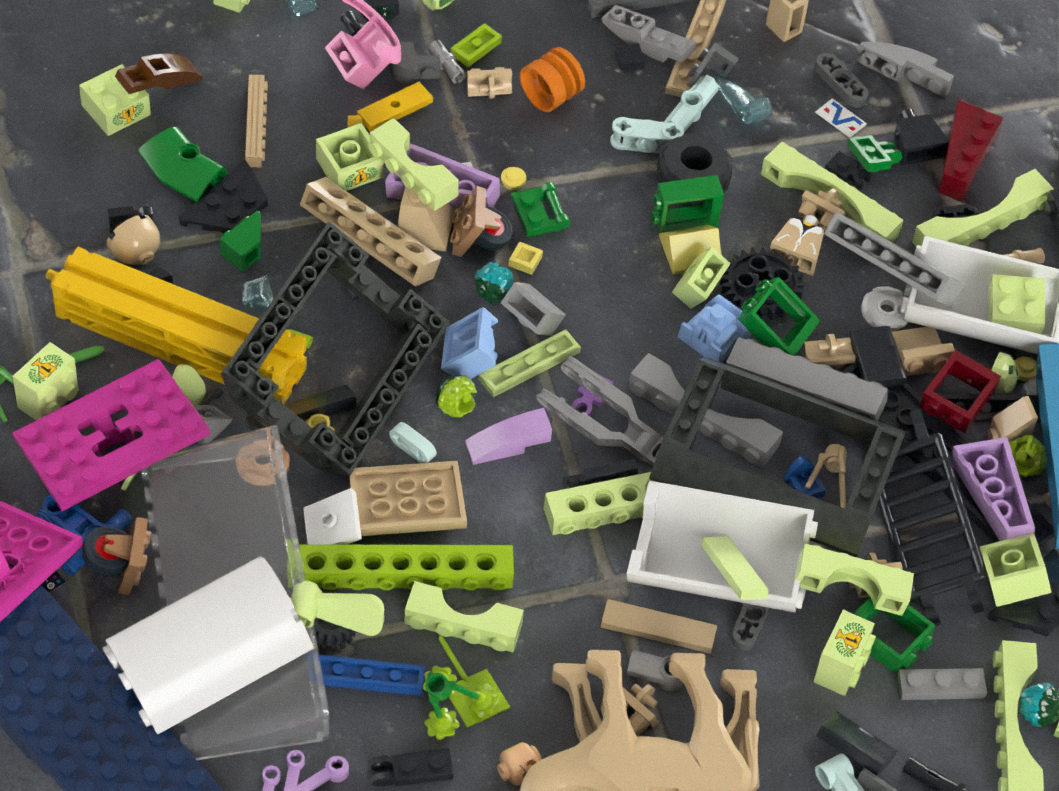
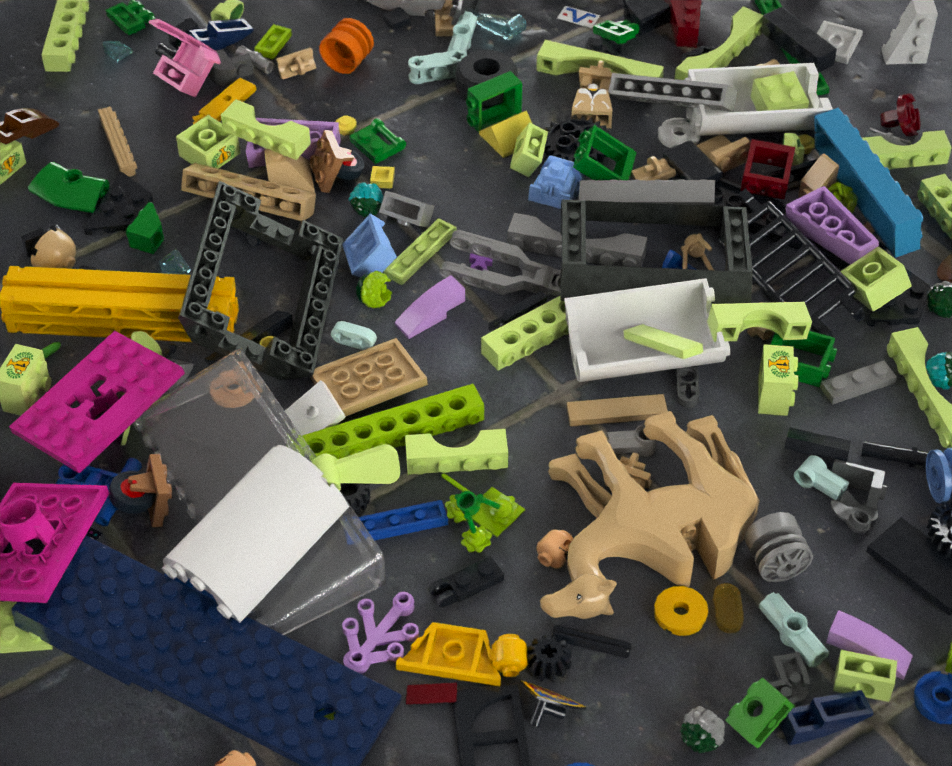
camera: 15 degrees left, 5 degrees down
none -> dark blue slope [188,18,253,51]

